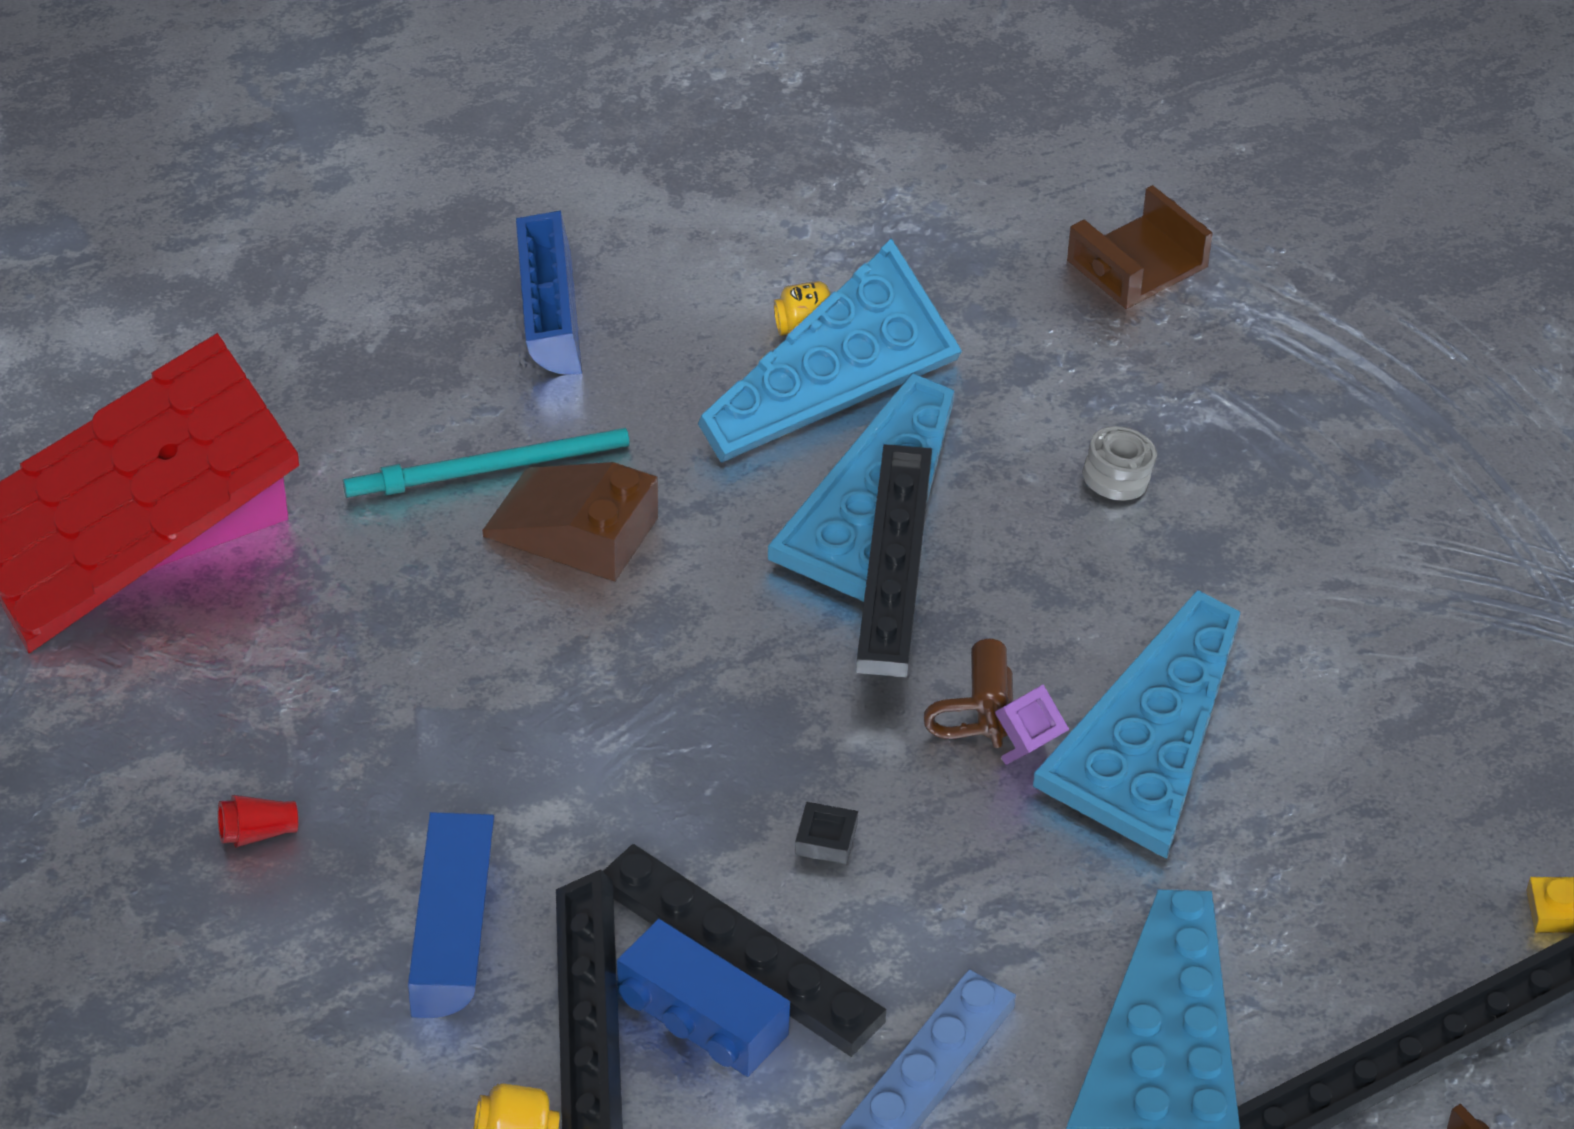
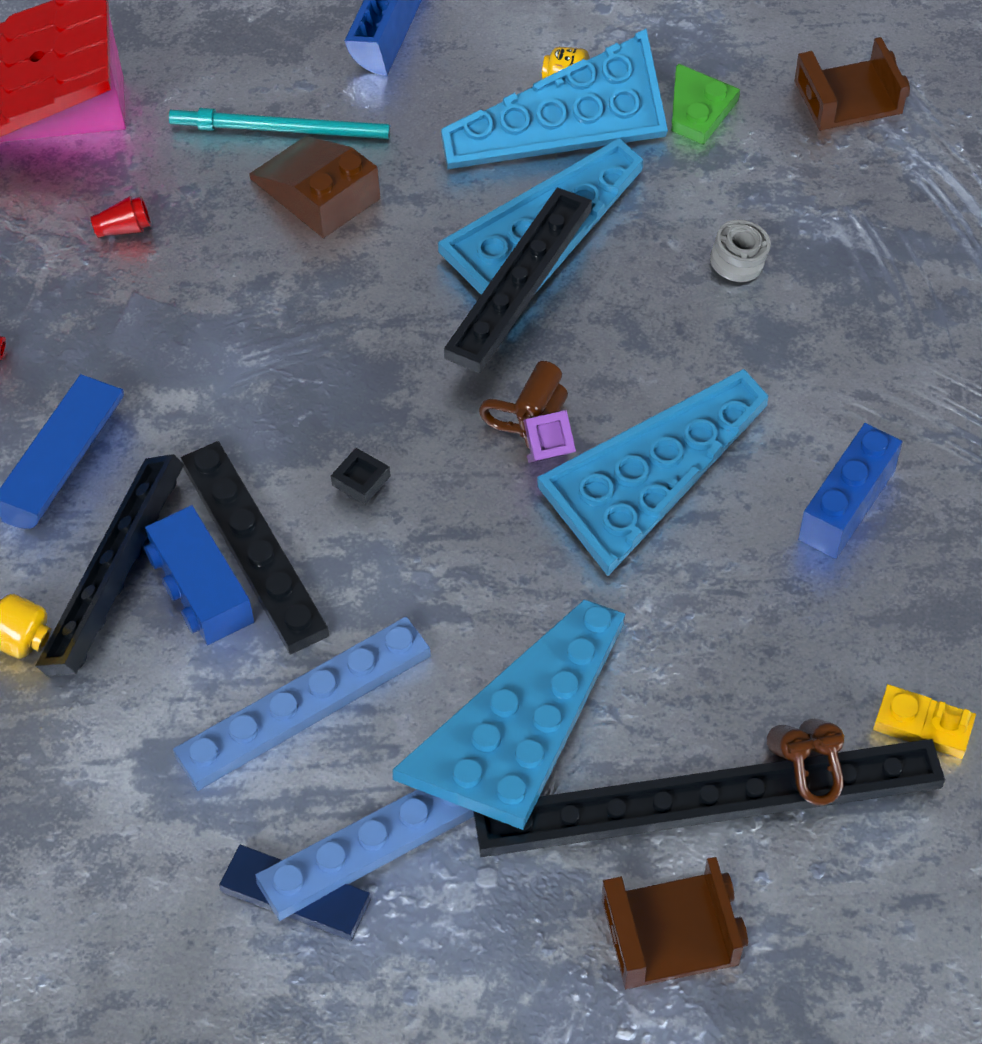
camera: 25 degrees right, 10 degrees up
none -> red cone [91,196,151,238]
none -> bright green wing [671,64,740,145]
none -> reddish brown piece [767,719,844,806]
none -> blue brick [798,423,903,559]

